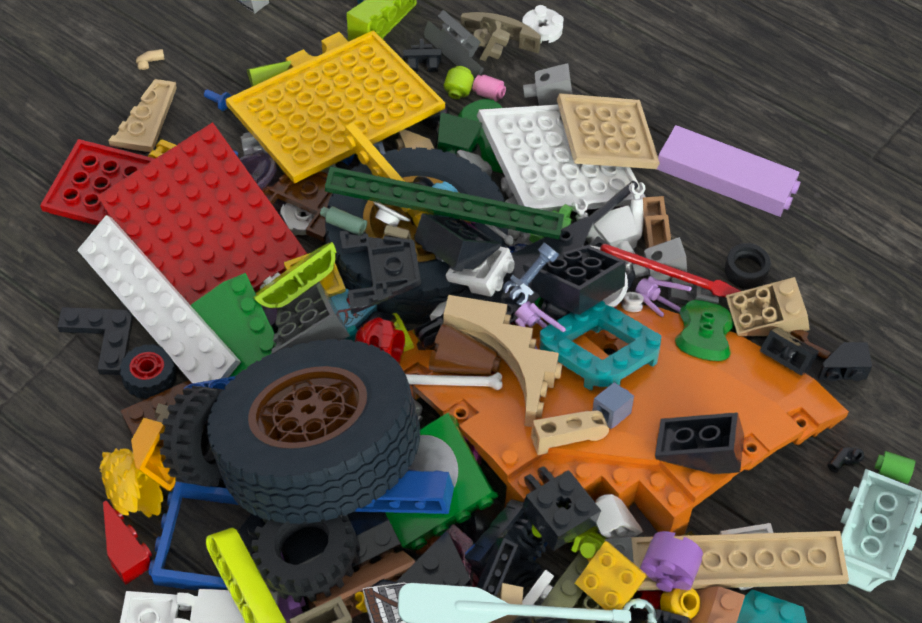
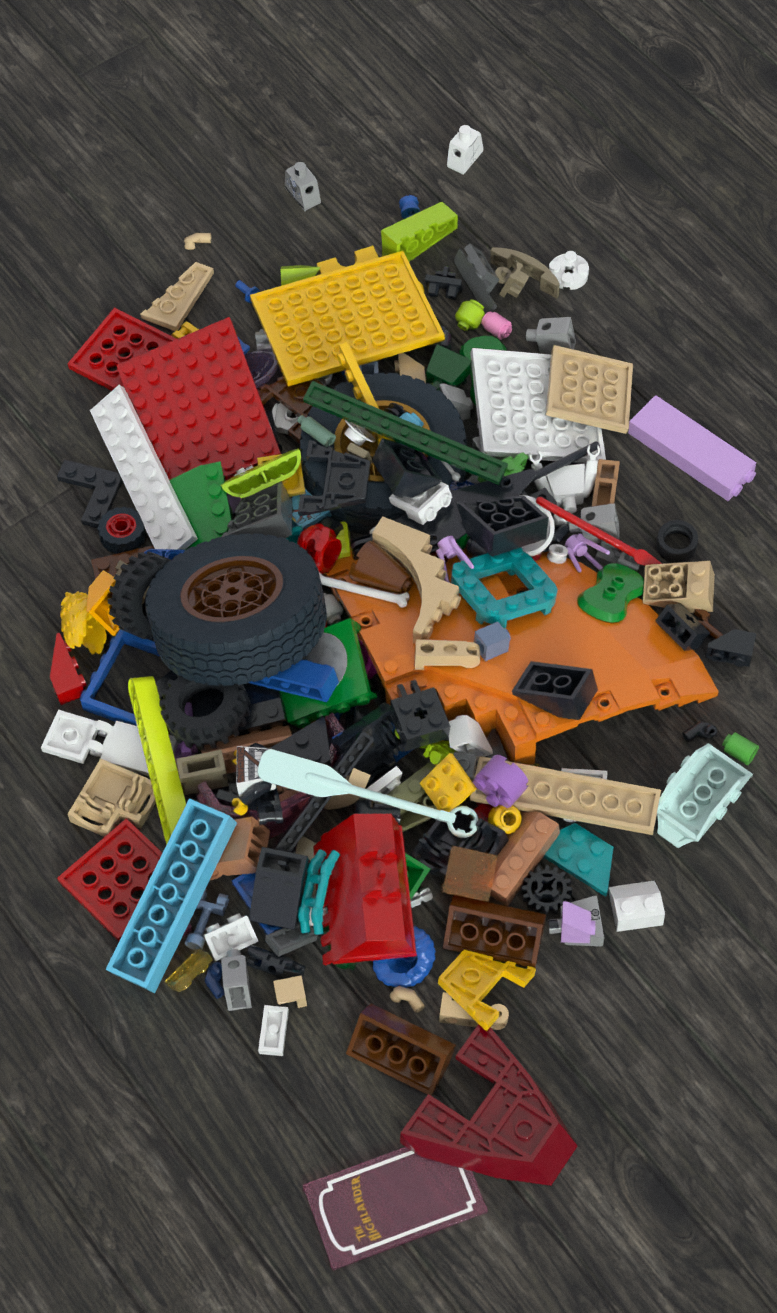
camera: 20 degrees right, 5 degrees up
sand blue bar [503,243,559,305] -> none

